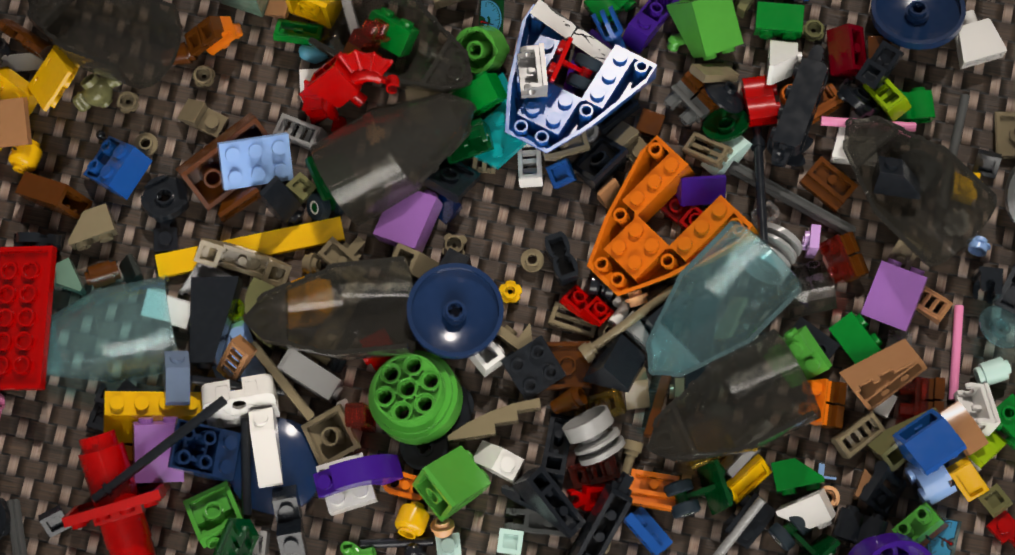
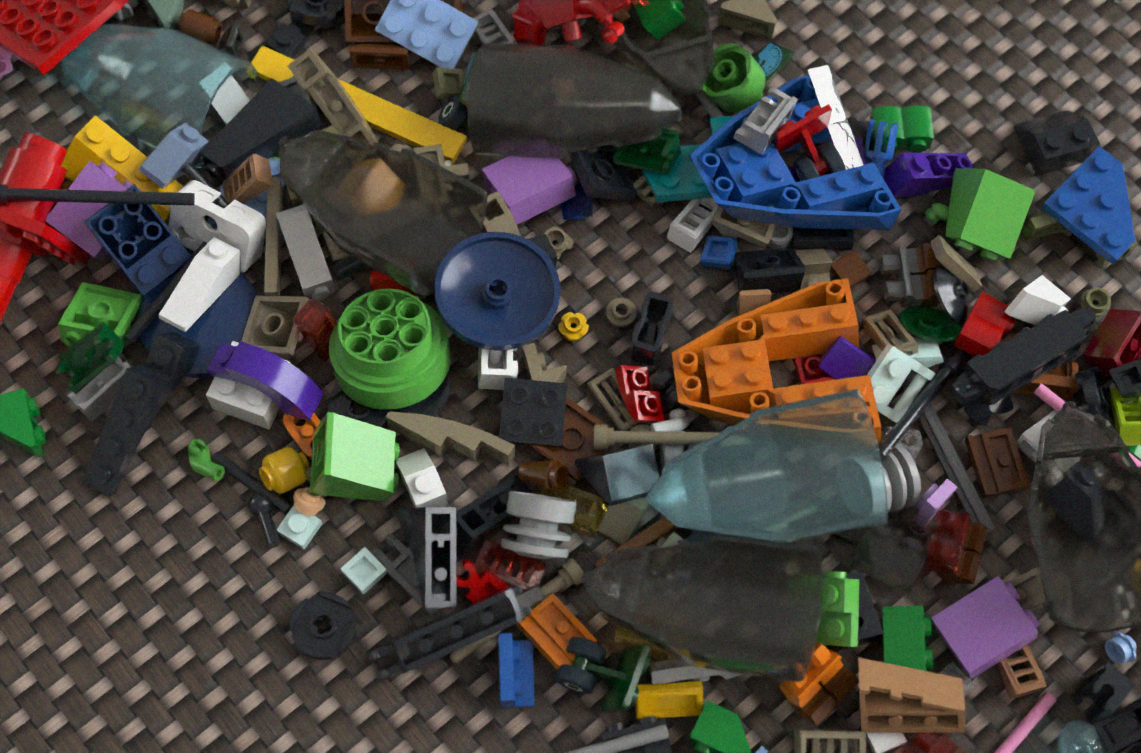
camera: 30 degrees right, 10 degrees down
black slope [259,175,304,227] -> none
green brick [449,71,507,120] -> none
light nougat plate [624,289,648,308] -> none
green brick [754,1,805,41] -> none
none -> light aqua plate [867,343,936,423]

